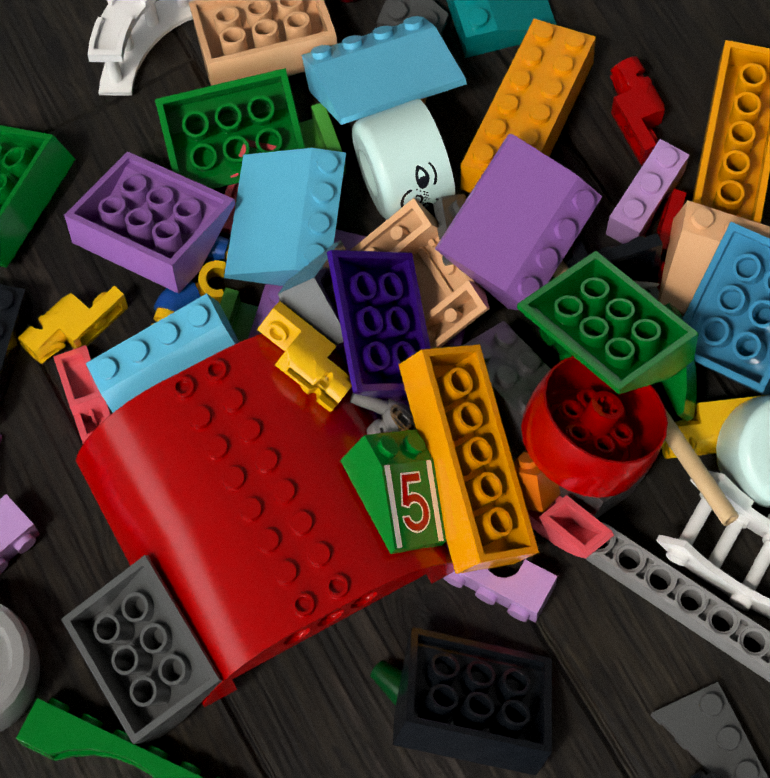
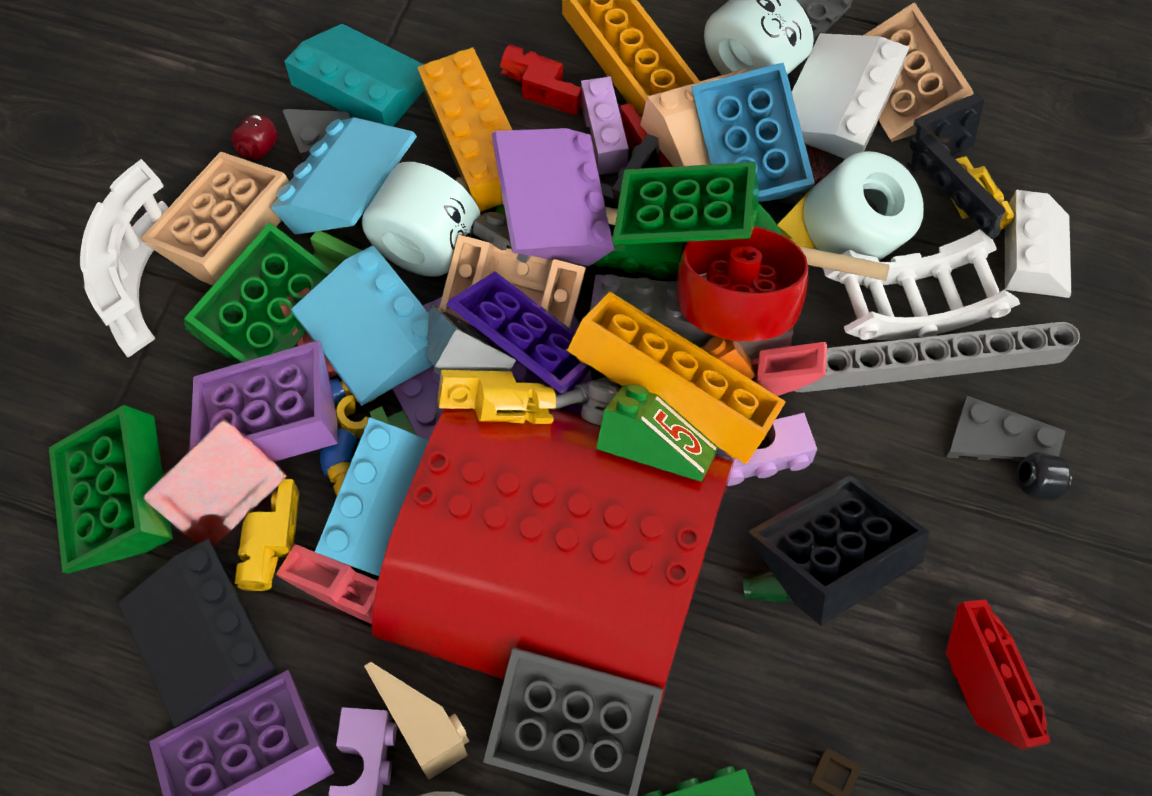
camera: 45 degrees left, 5 degrees down
none -> clear red piece [142,418,288,546]
none -> tan slope [364,662,469,780]

